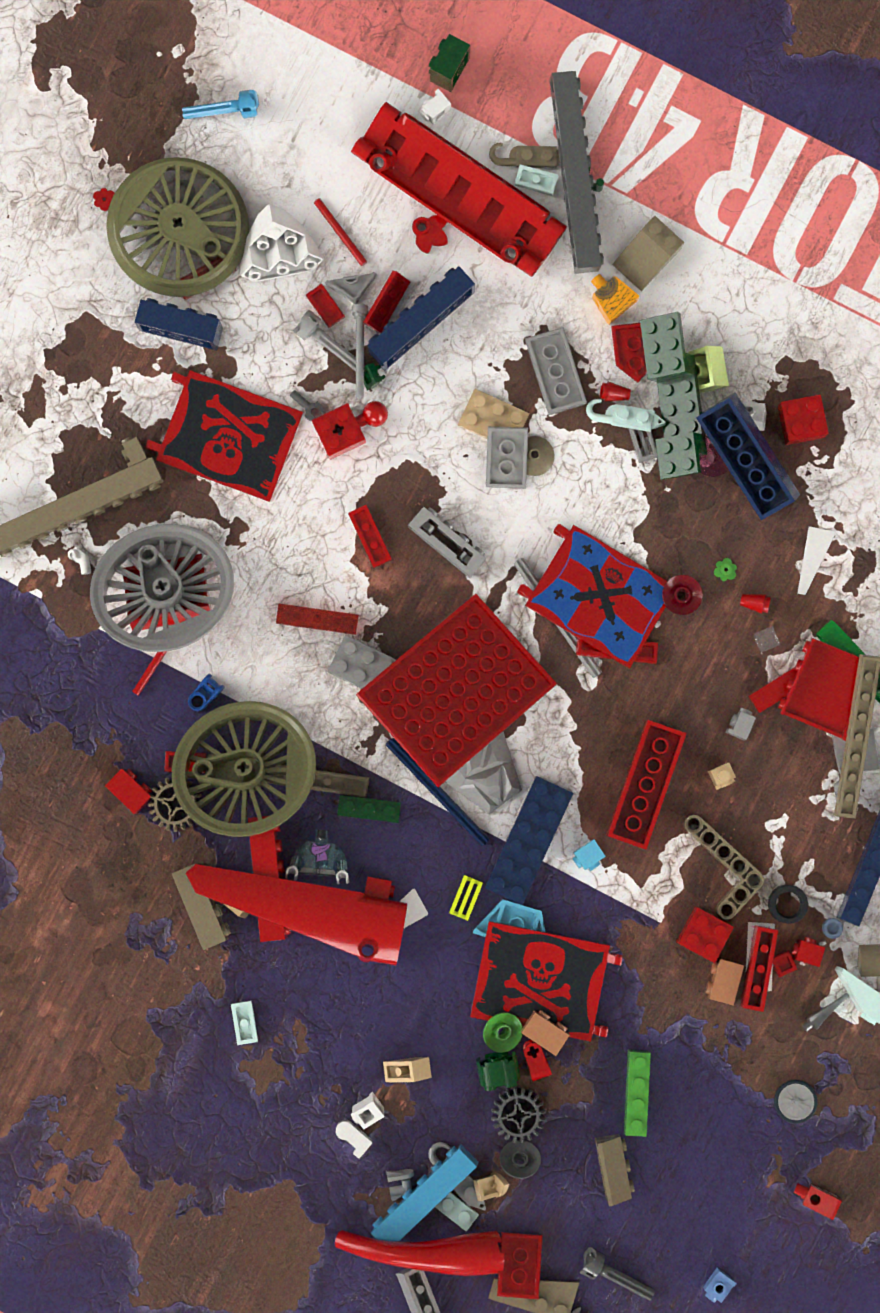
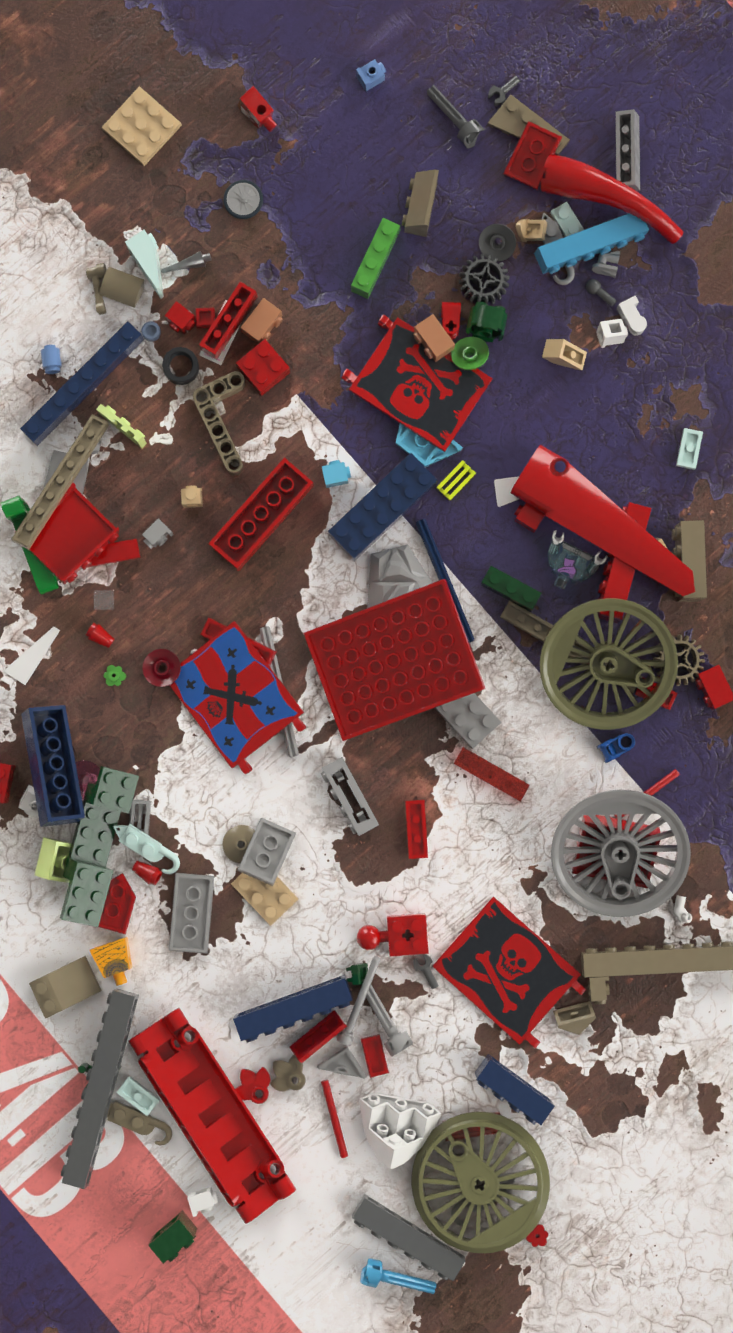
camera: 160 degrees left, 0 degrees up
none -> yellowish green wing [96,404,147,449]
none -> dark tan plate [270,1055,306,1092]
none -> dark grey brick [352,1194,466,1281]
none -> dark tan slope [553,1001,596,1035]
none -> dark grey bar [586,279,617,307]

